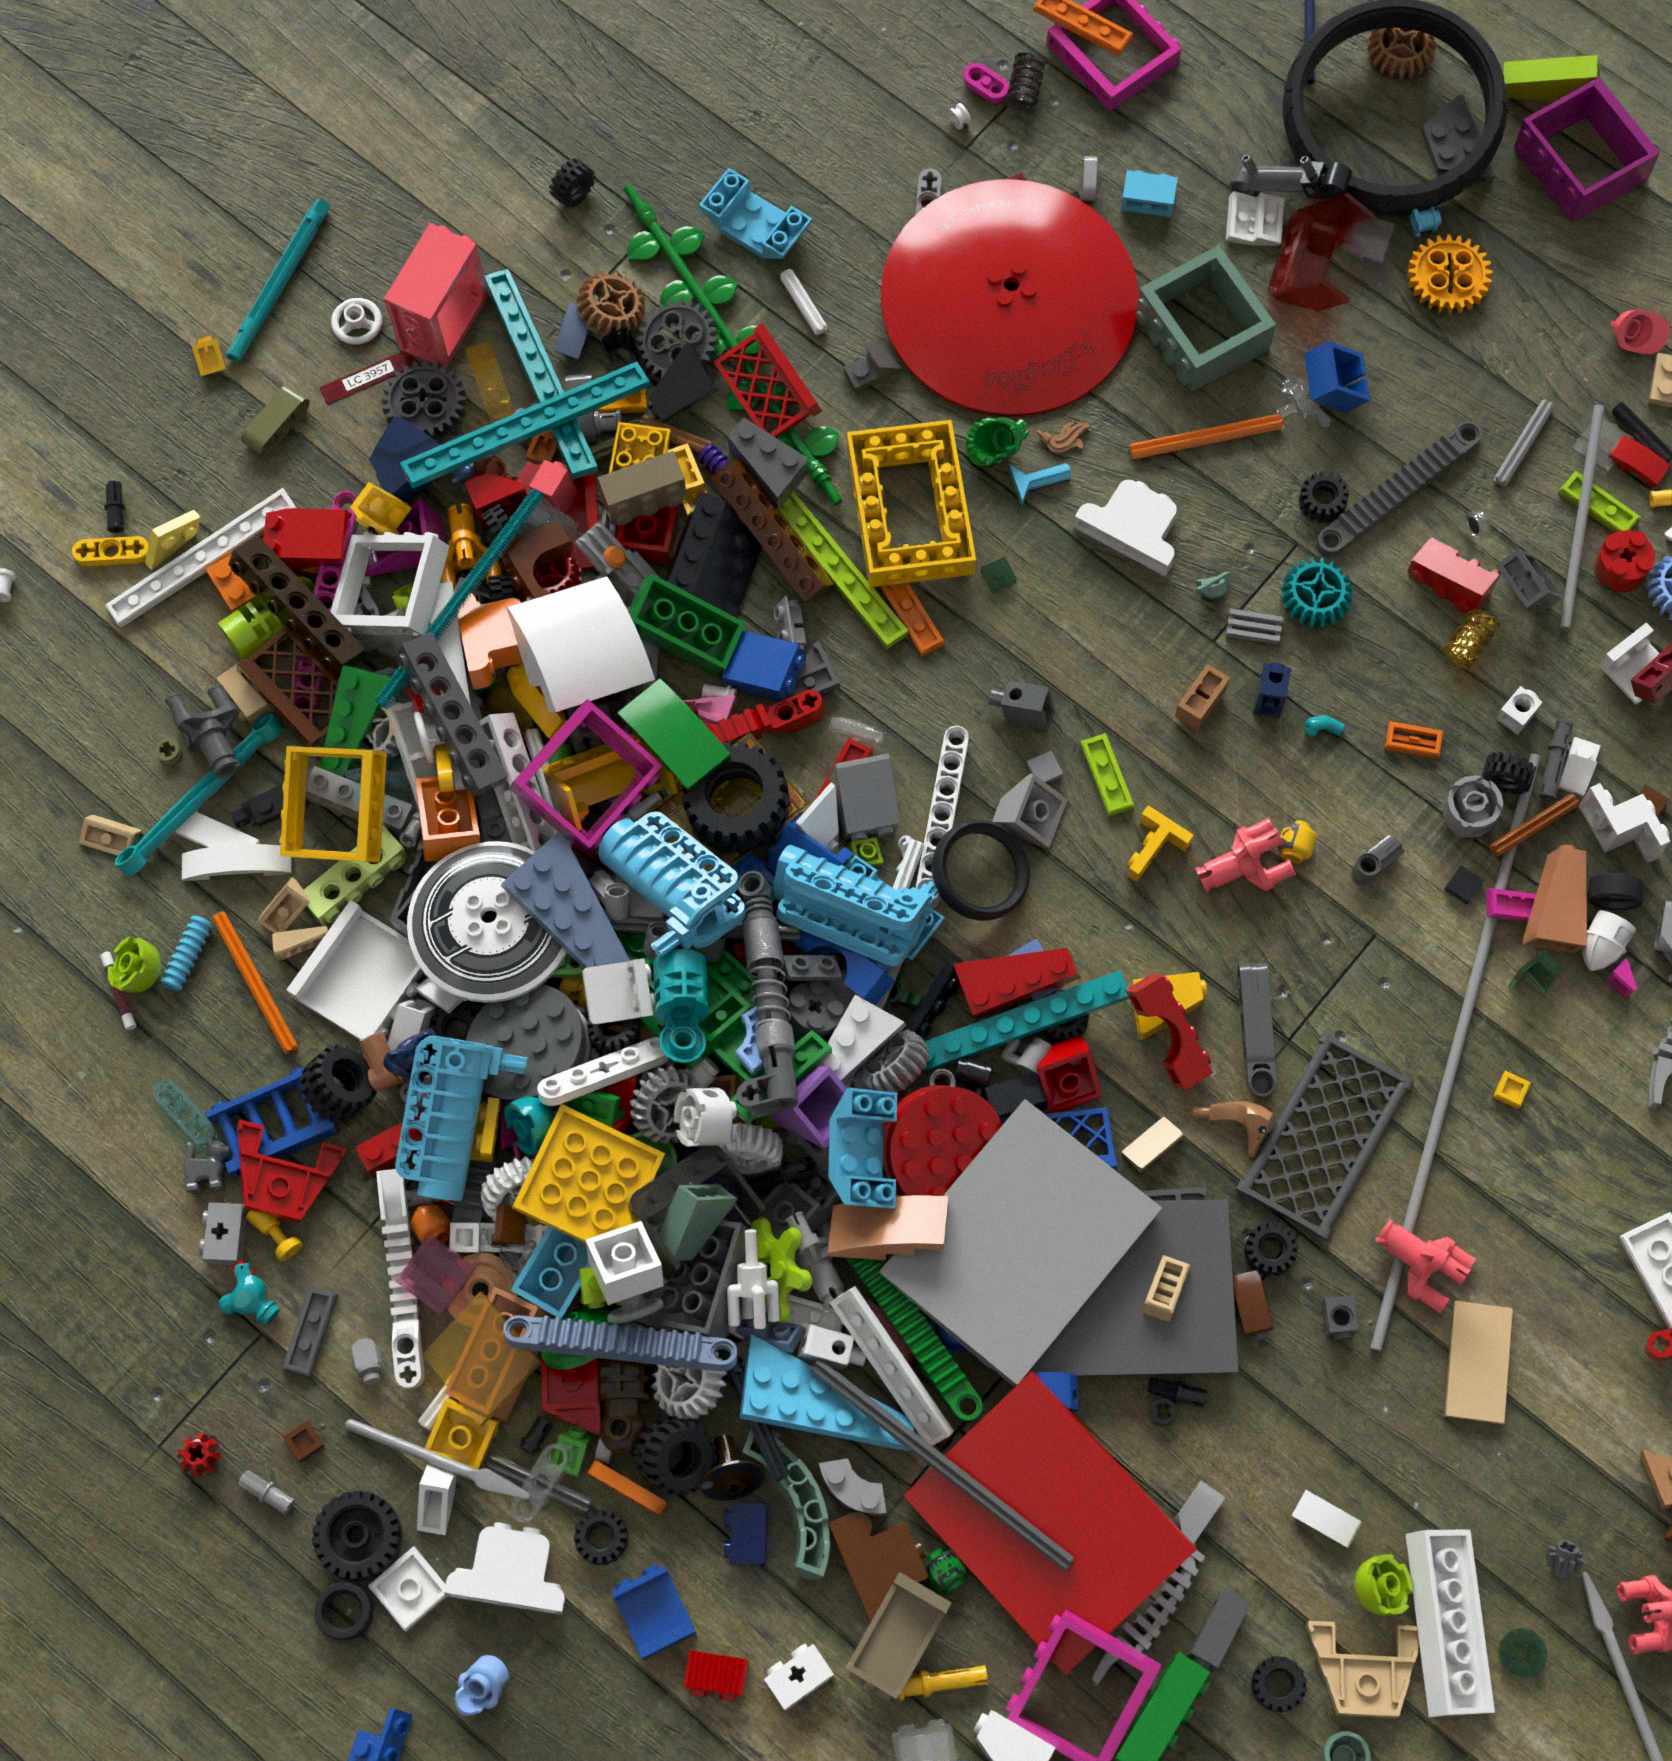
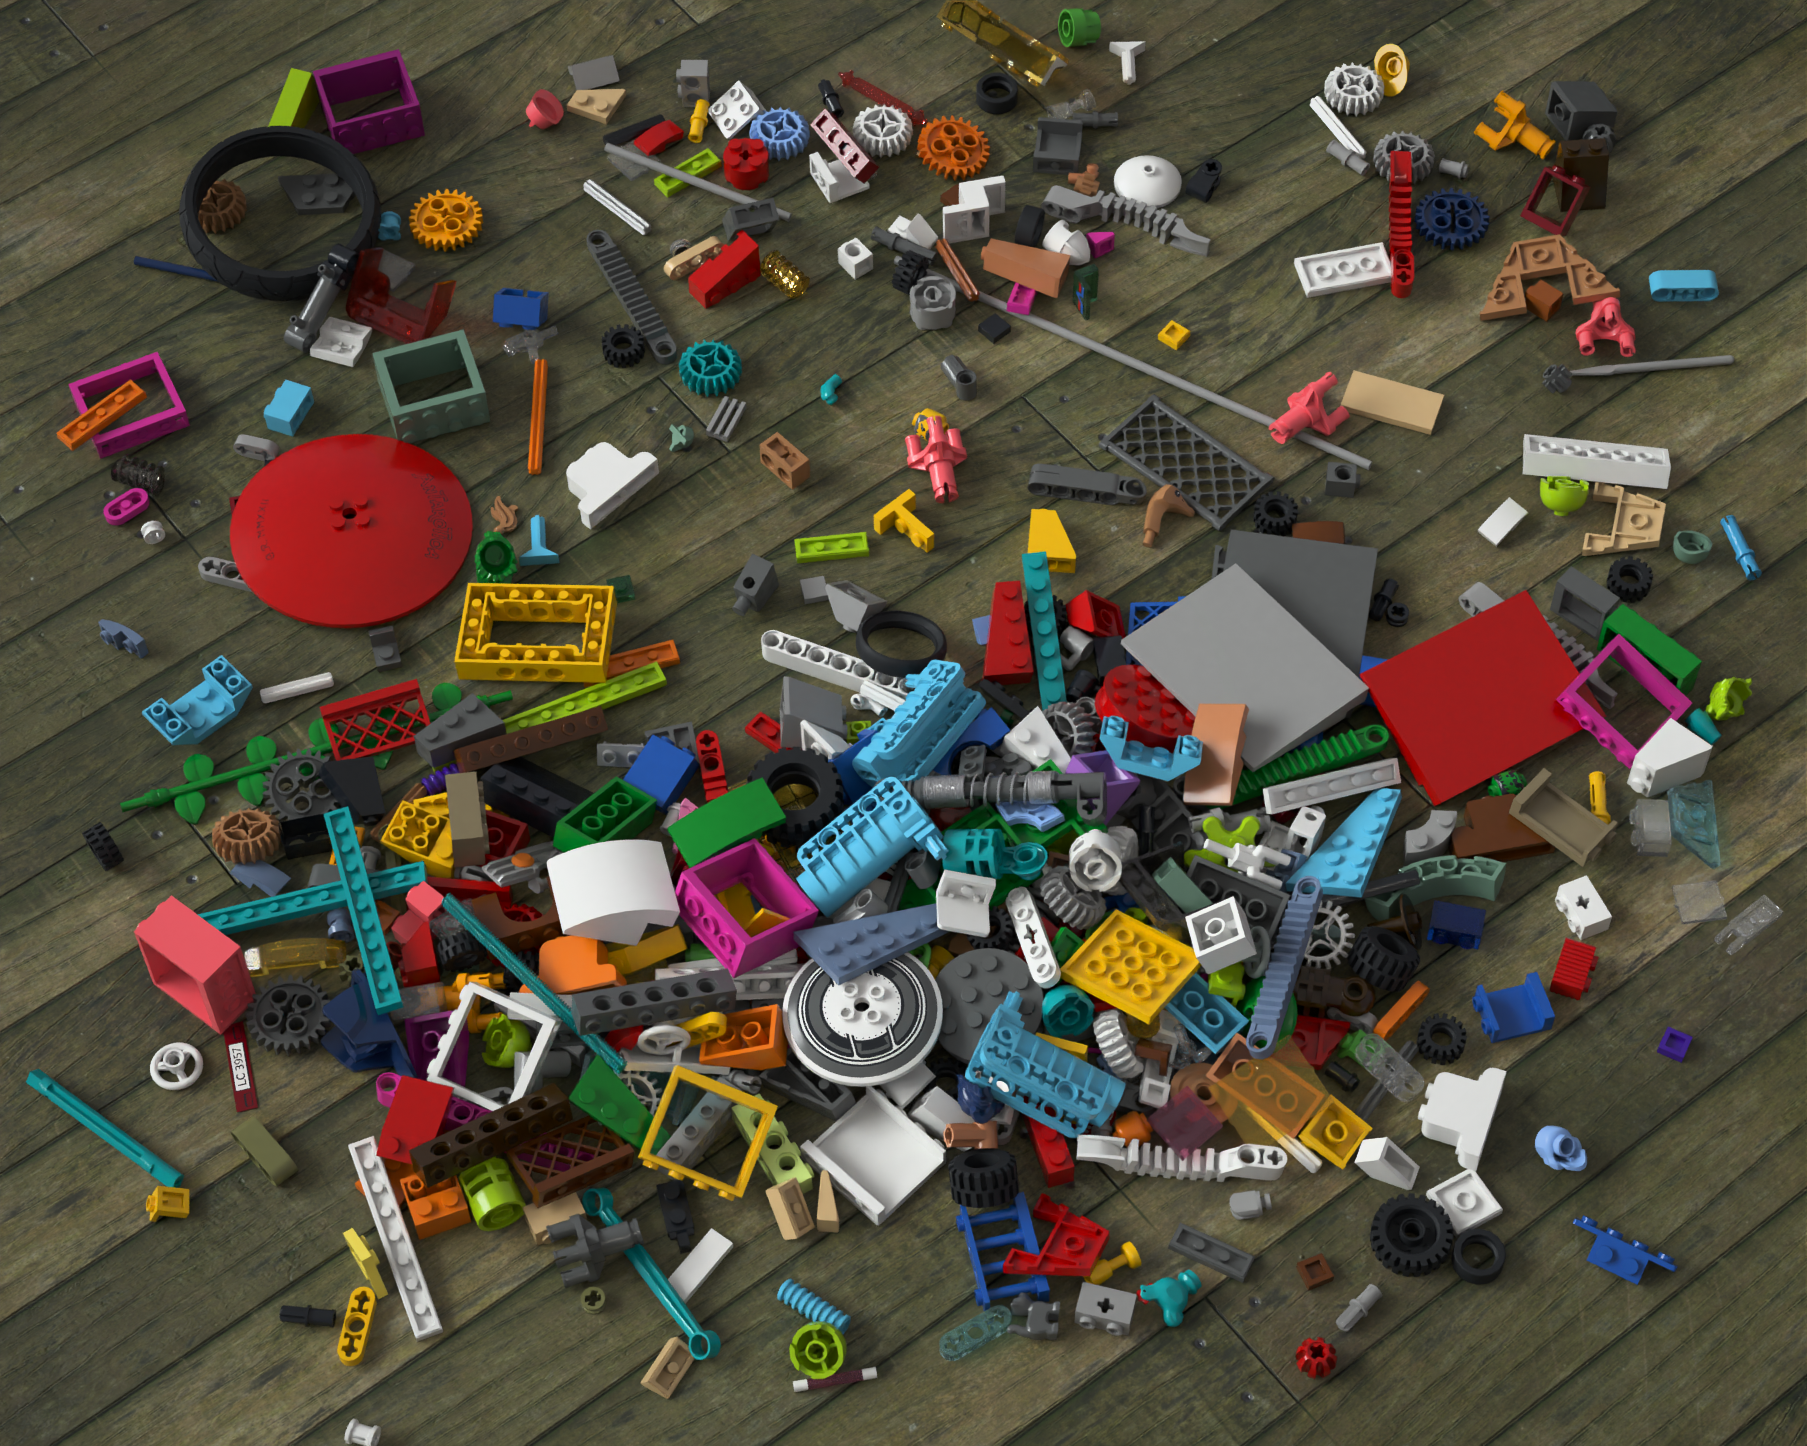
camera: 80 degrees left, 15 degrees down
white slope [182,844,292,881] -> none
orange axle [212,911,298,1054] -> none
light grey piece [345,1419,531,1499] -> none
yellow bracket [350,482,412,535] -> none
dark grey axle [810,1359,1074,1571] -> none
clear pin [829,714,886,746] -> none
slope [1121,1117,1184,1174] -> none
red arch [1125,973,1213,1090] -> none
tan slope [1143,1255,1190,1322] -> none
dark blue brick [1253,662,1291,718] -> none
orange tile [1384,721,1443,759] -> none
clear green gear [1498,1628,1547,1678] -> none
none -> sand blue slope [98,619,149,658]
none -> clear piece [390,982,448,1021]
none -> tan beam [664,236,724,280]

